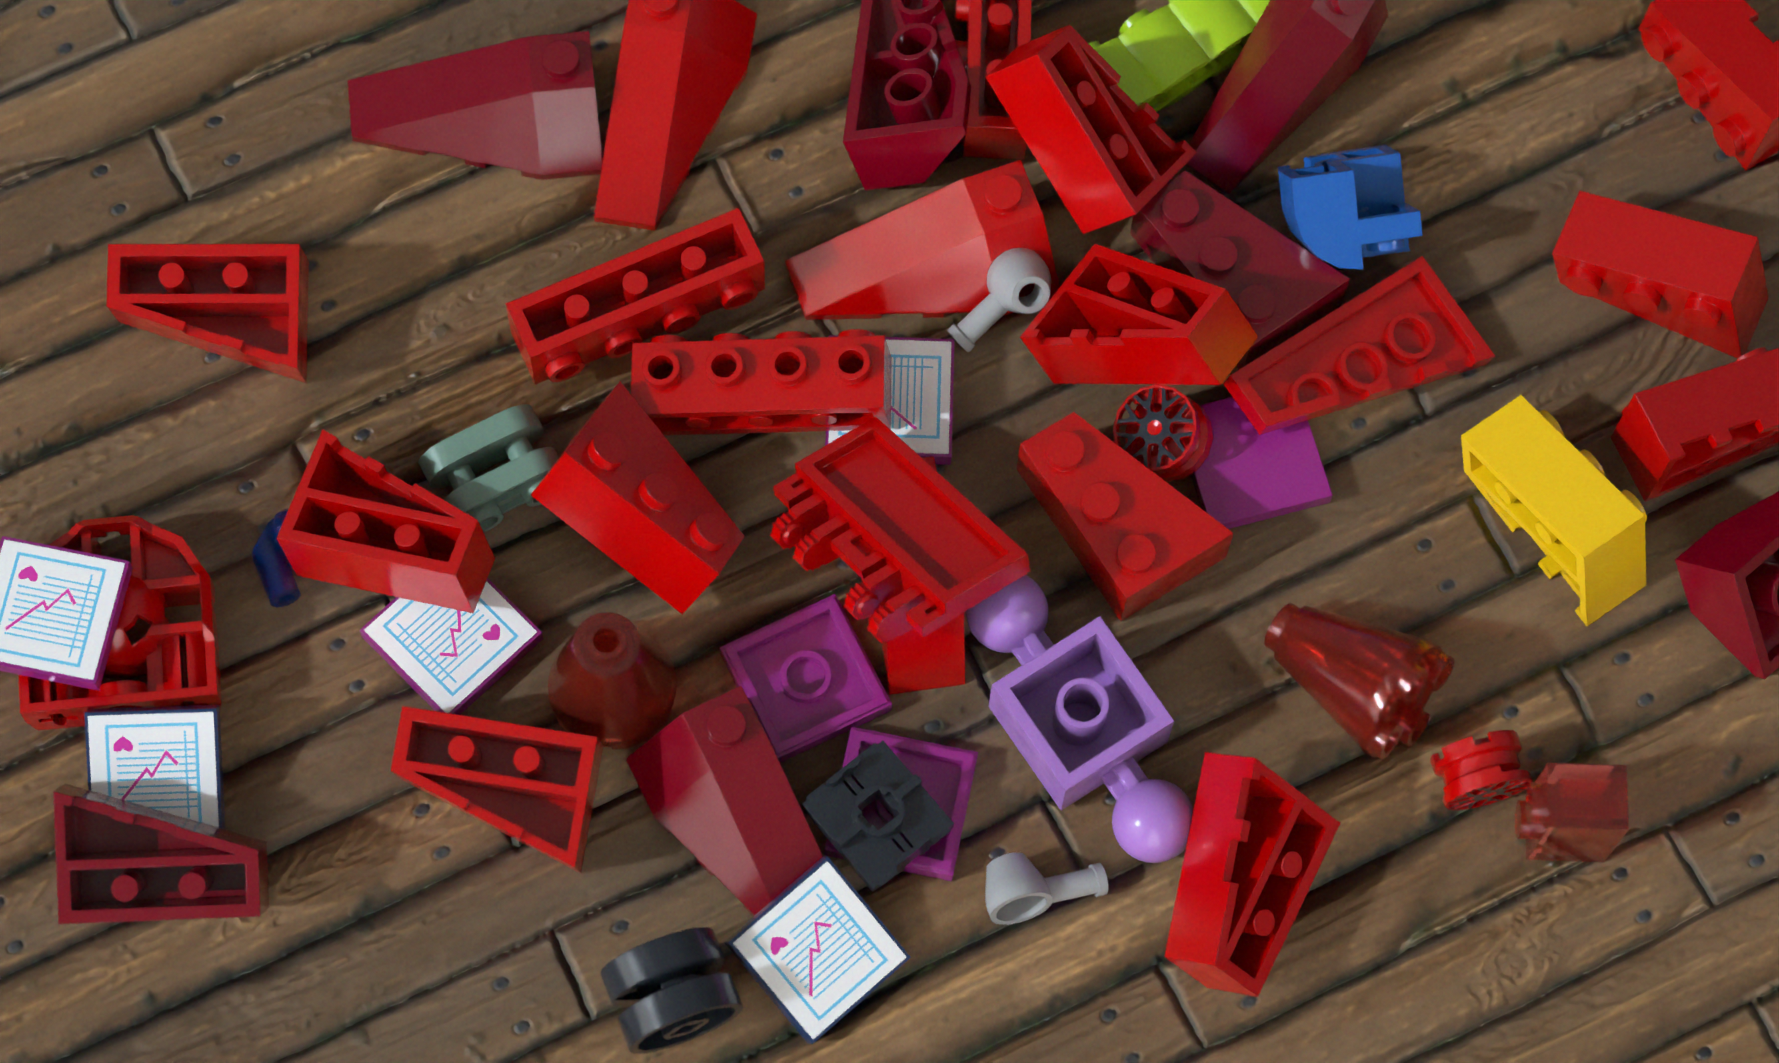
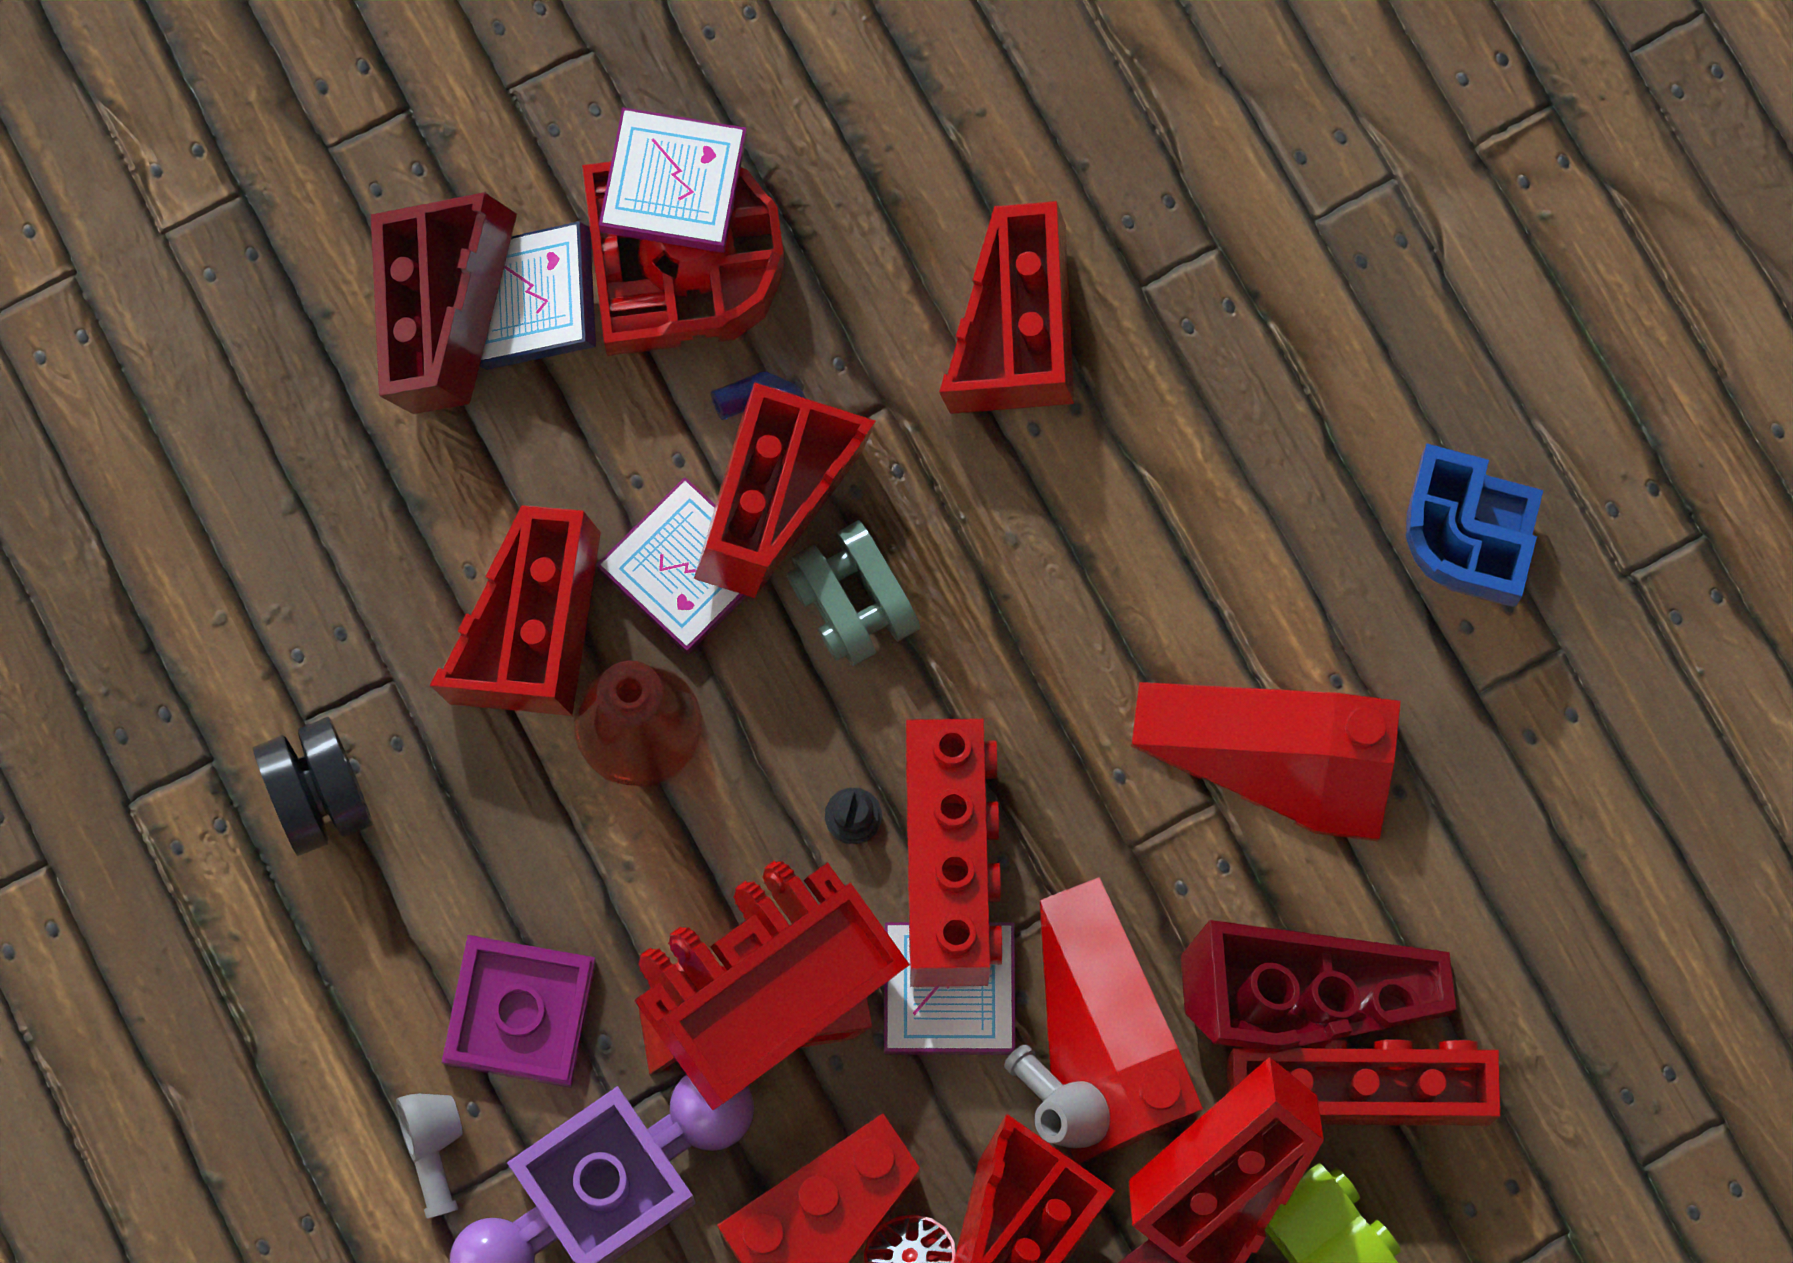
camera: 90 degrees right, 5 degrees up
dark red wedge [347,31,603,180] -> none
red brick [505,207,765,385] -> none
red wedge [531,381,745,615] -> none
dark red wedge [626,686,823,917] -> none
magenta tile [720,594,892,763] -> none
white tile [724,856,911,1044] -> none
black piece [802,740,954,892] -> none
none -> black piece [825,787,882,844]

